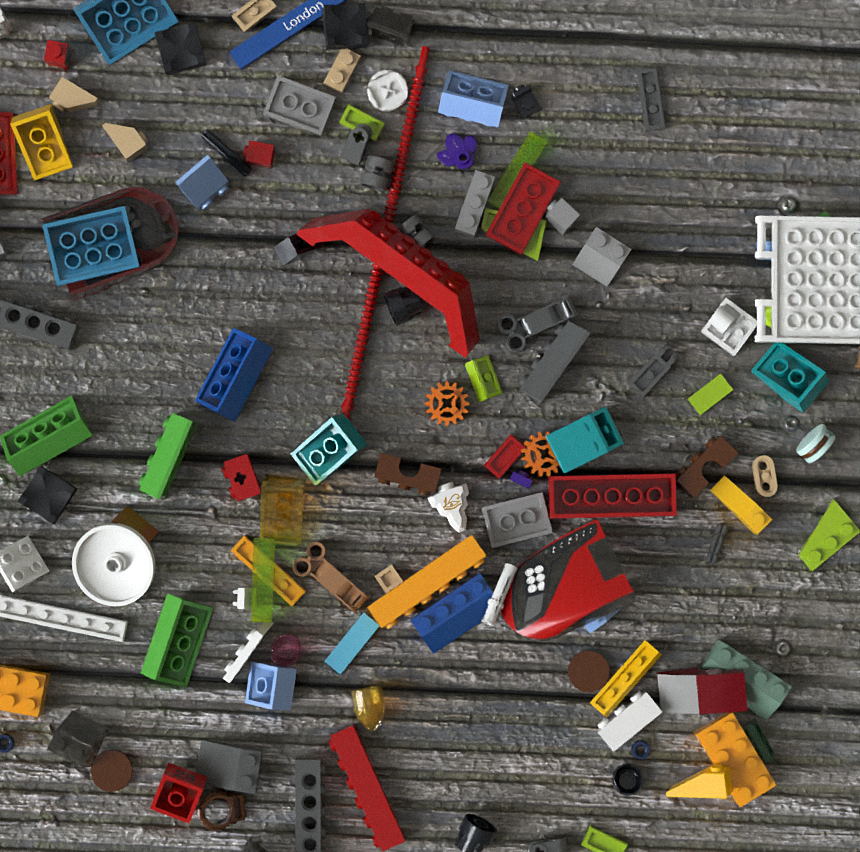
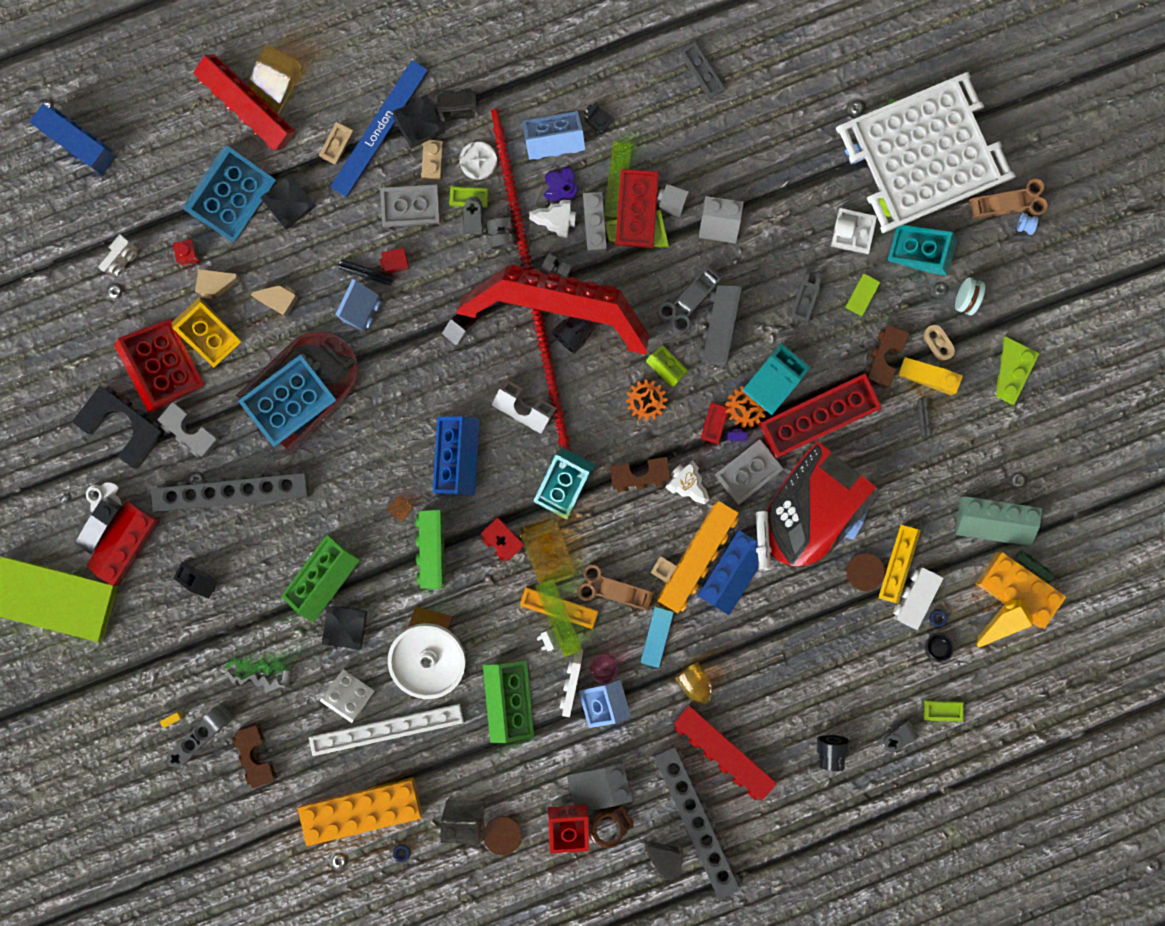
camera: 25 degrees left, 0 degrees up
dark red slope [657,667,748,714] -> none
none -> clear orange tile [386,495,414,522]
none -> light grey arch [492,380,556,434]
none -> white rock [529,200,576,238]

